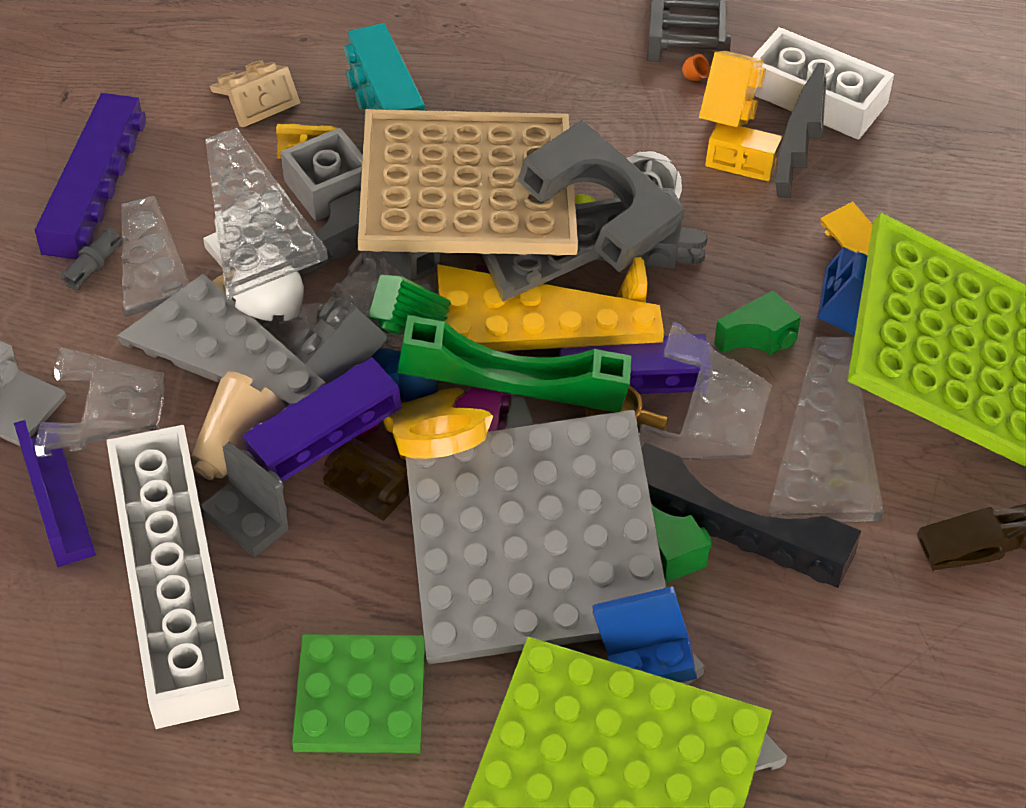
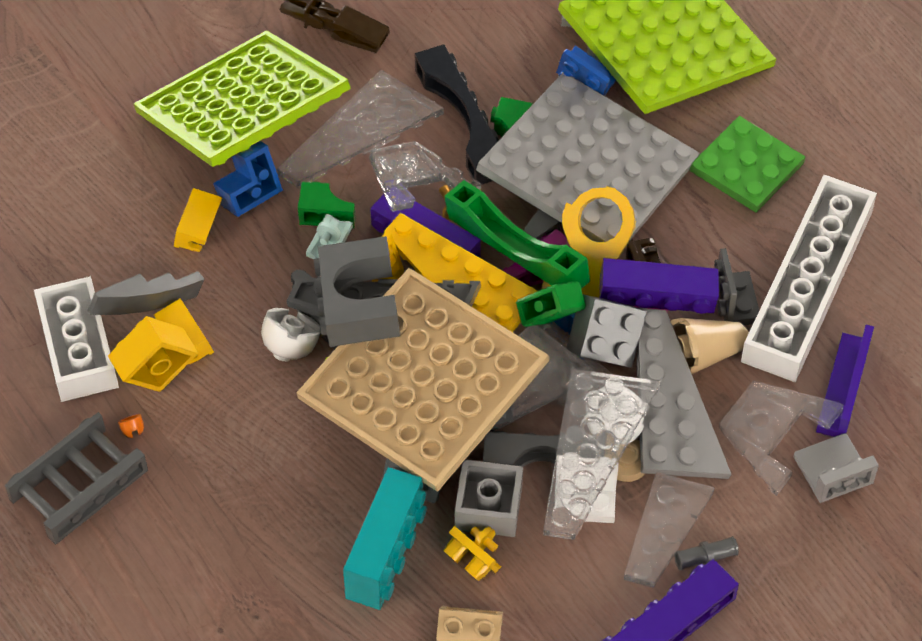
camera: 140 degrees left, 5 degrees up
none -> light aqua hips [306,214,353,259]

